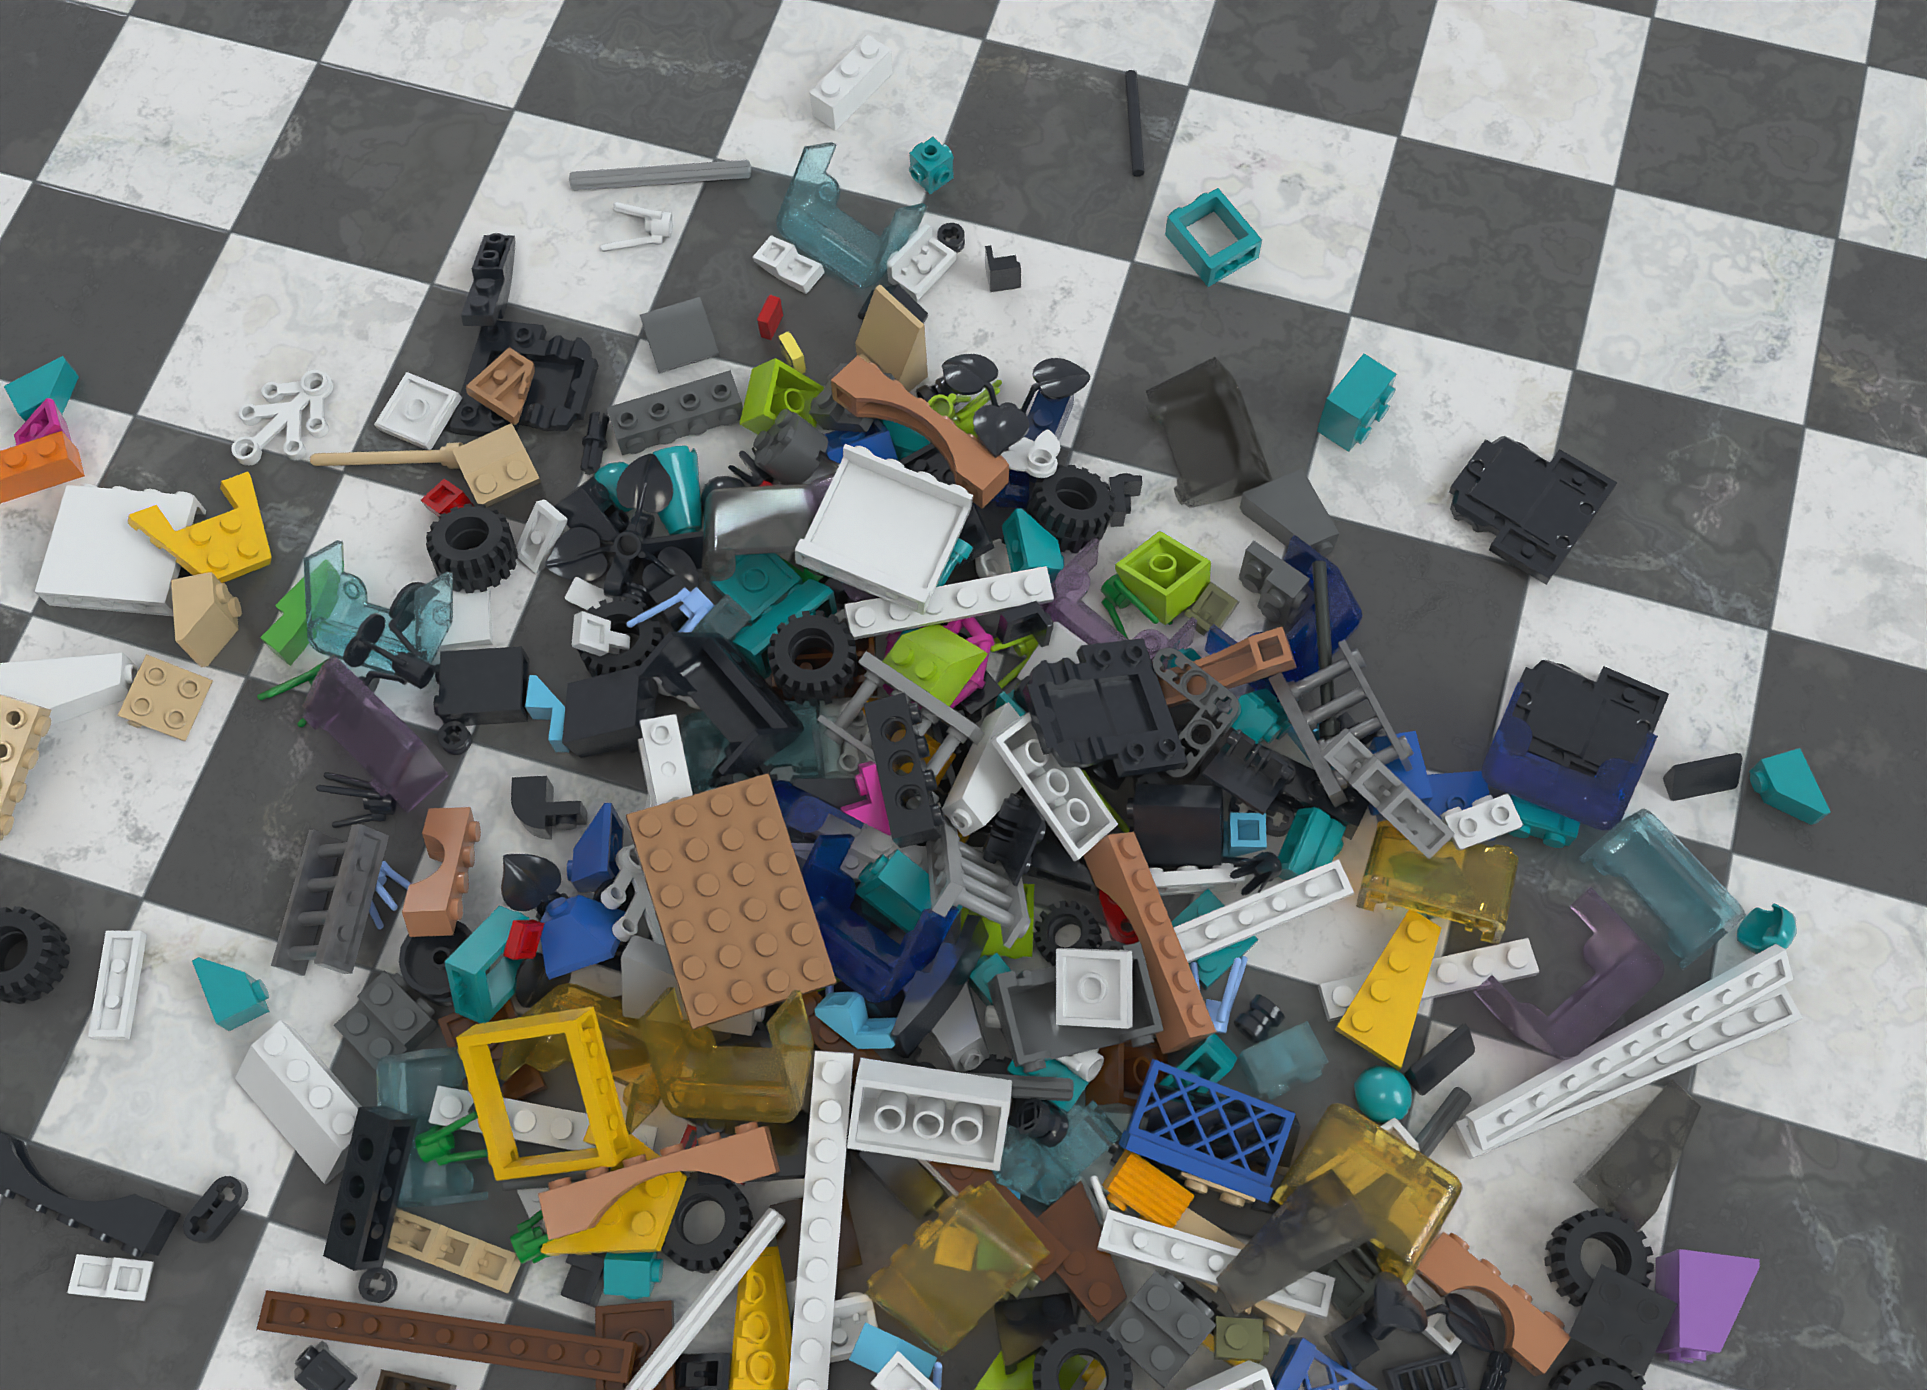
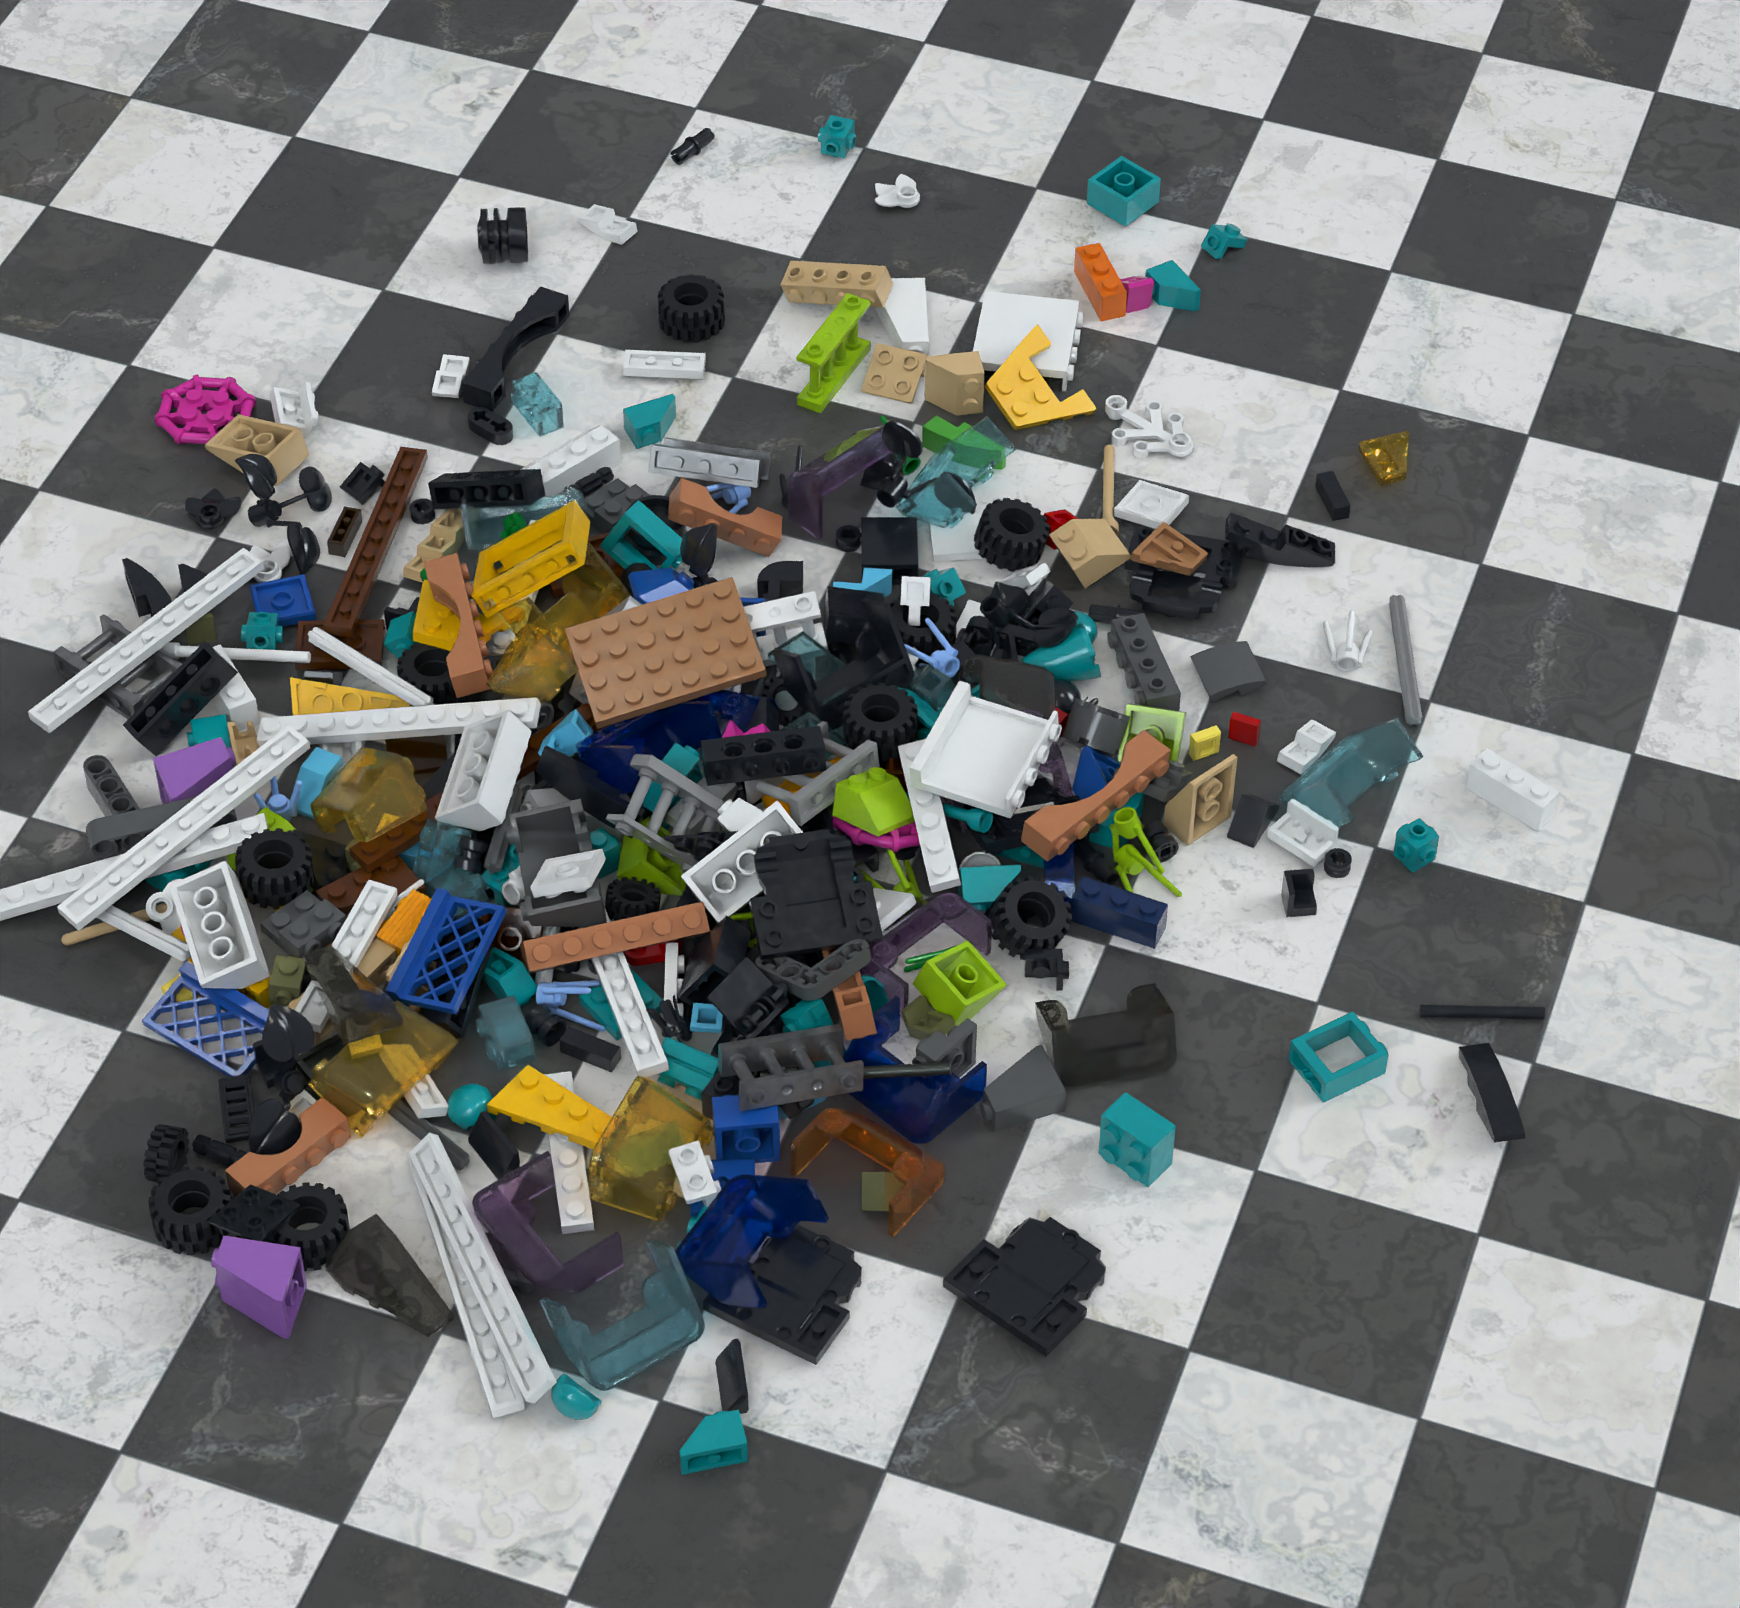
camera: 90 degrees right, 20 degrees down
red tile [503,919,544,960] -> none
black plant [941,354,1090,458] -> none
black bracket [996,601,1054,647] -> none
white plate [1001,430,1061,478] -> none
light grey slope [1320,728,1455,859] -> none
none -> clear light blue brick [511,372,564,437]
none -> black piece [559,1027,621,1072]
none -> black axle [564,467,614,501]
none -> clear orange windscreen [791,1108,945,1237]
none -> lime fence [796,293,871,413]
none -> olive panel [862,1171,907,1211]
none -> teal brick [922,567,966,606]
none -> black piece [1315,471,1351,521]
none -> clear yellow wing [1358,430,1409,486]
none -> black slope [1459,1043,1525,1142]

